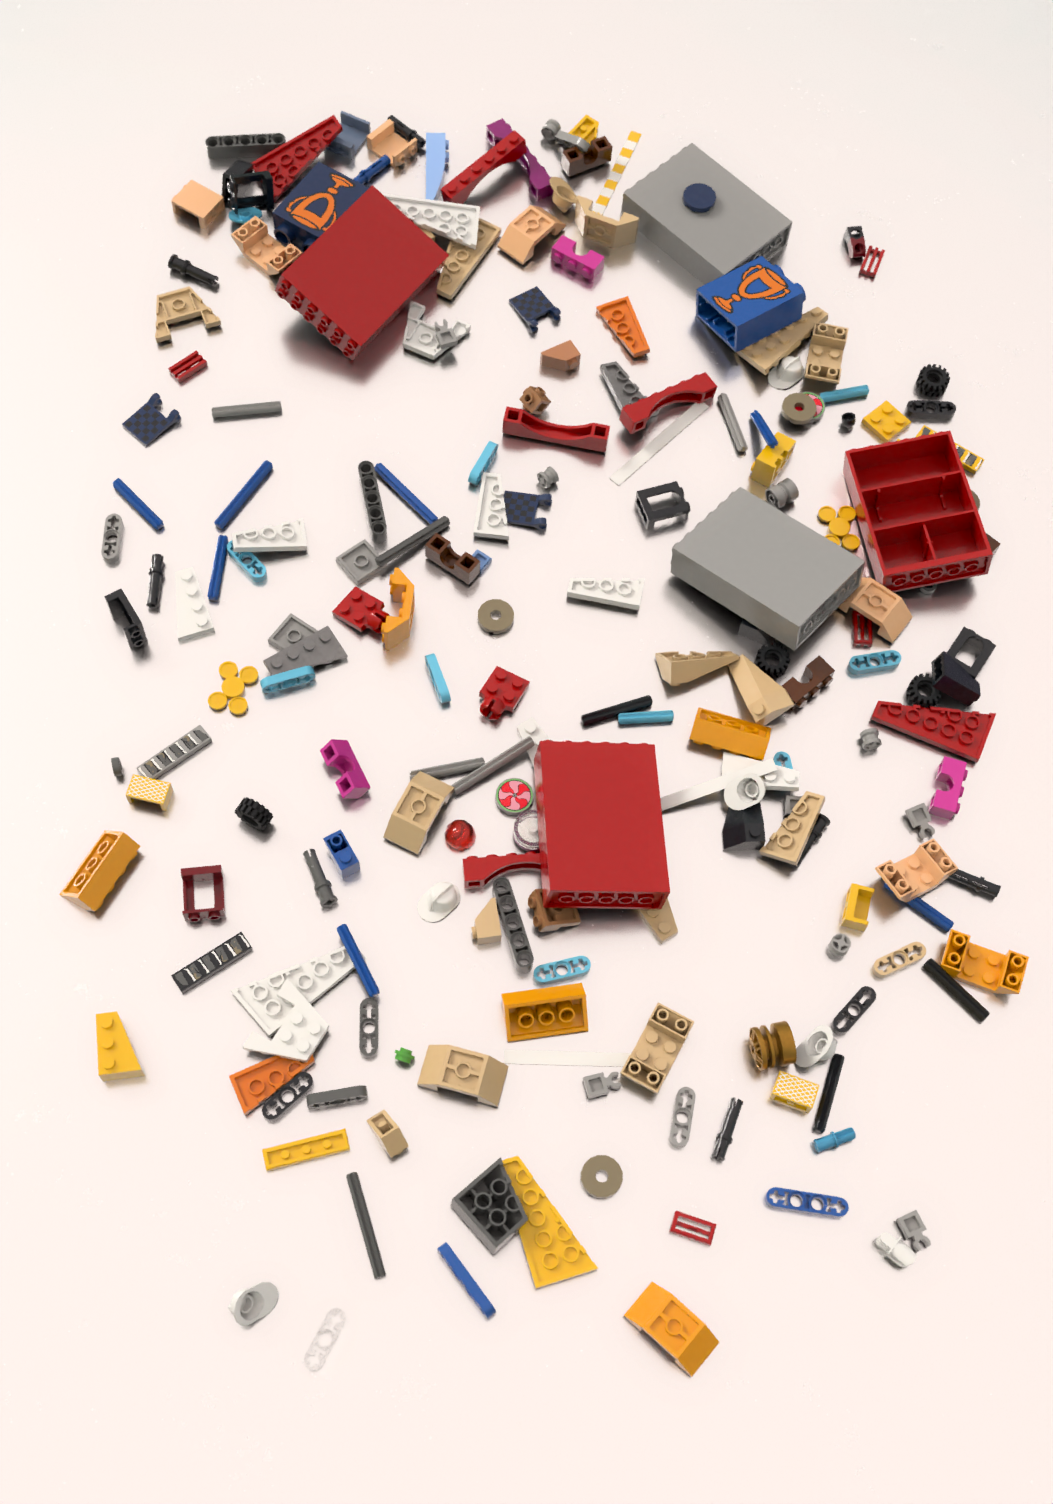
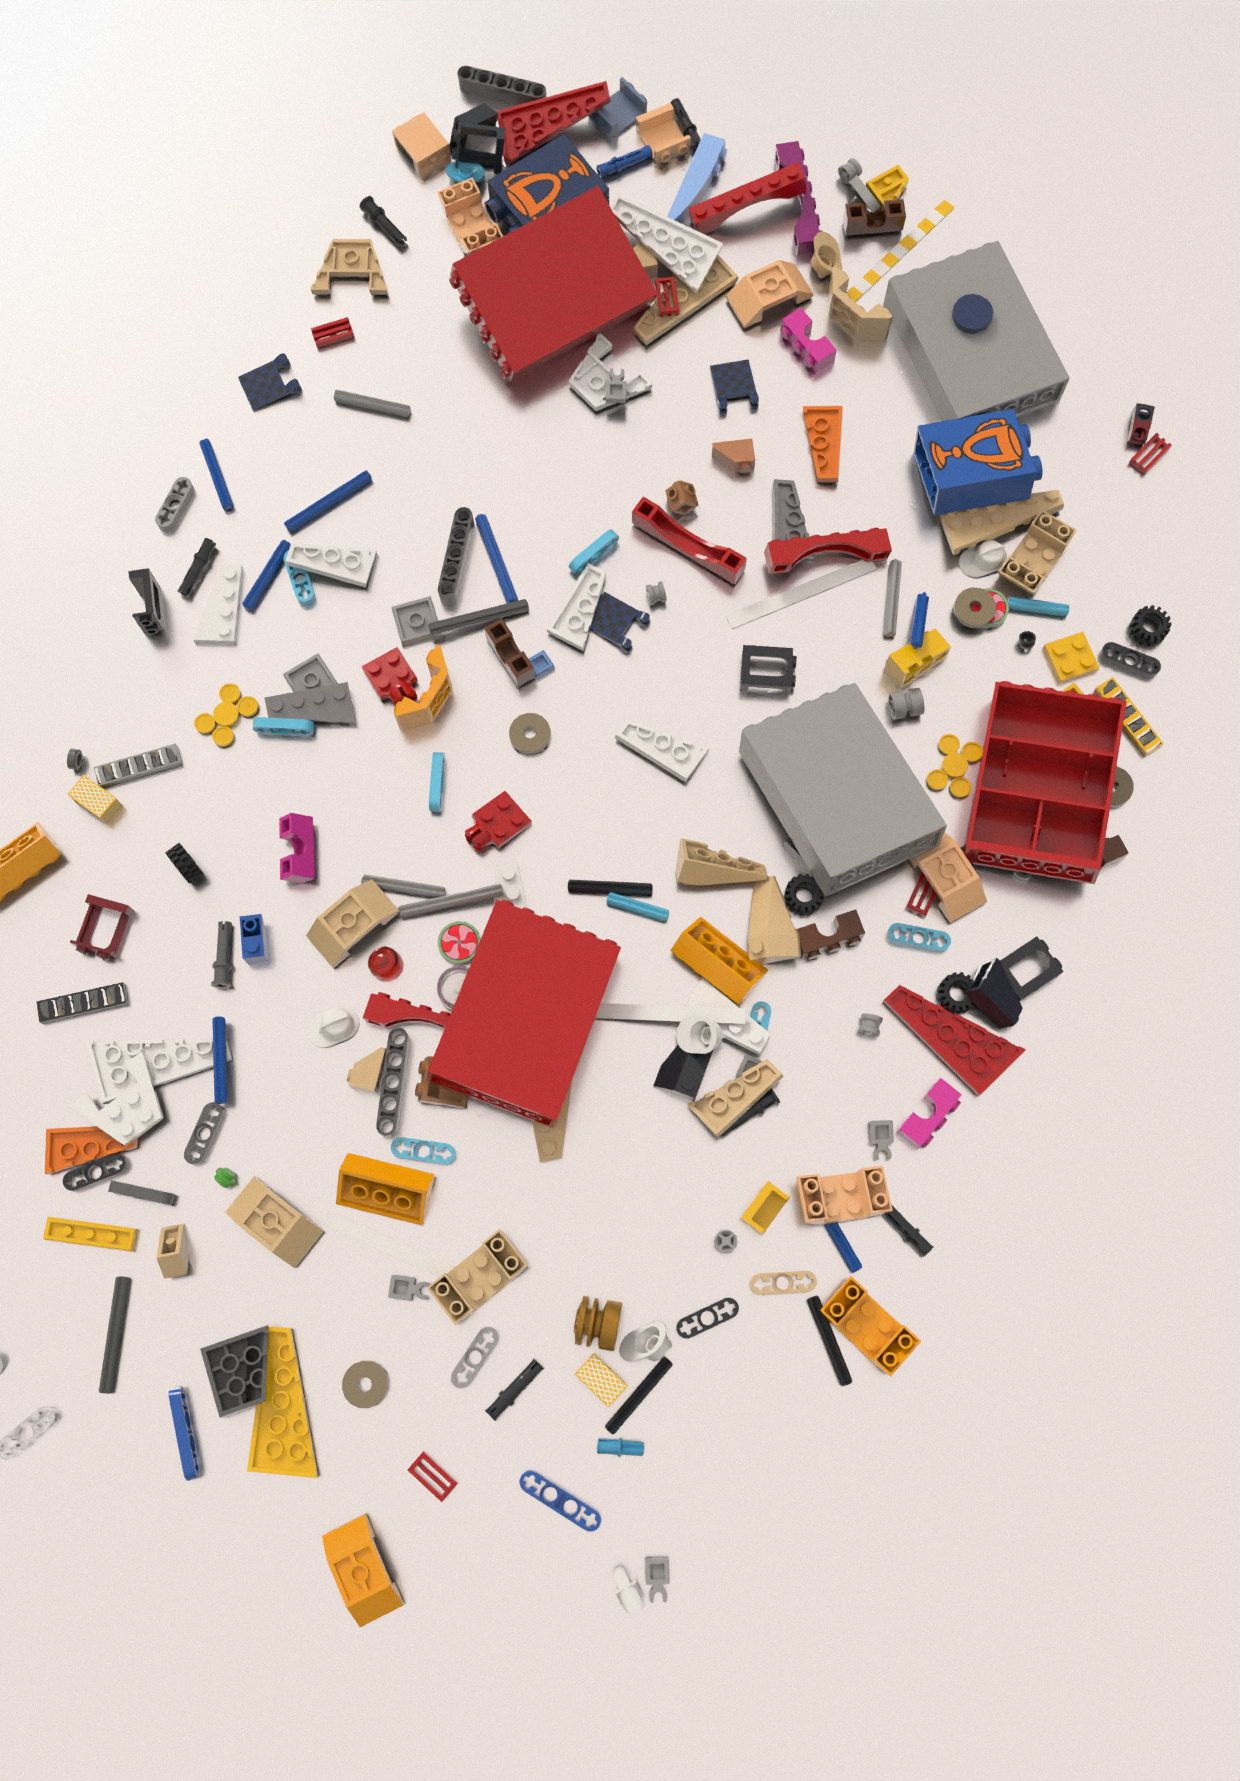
camera: 30 degrees right, 10 degrees up
none -> red tile [654,277,680,317]

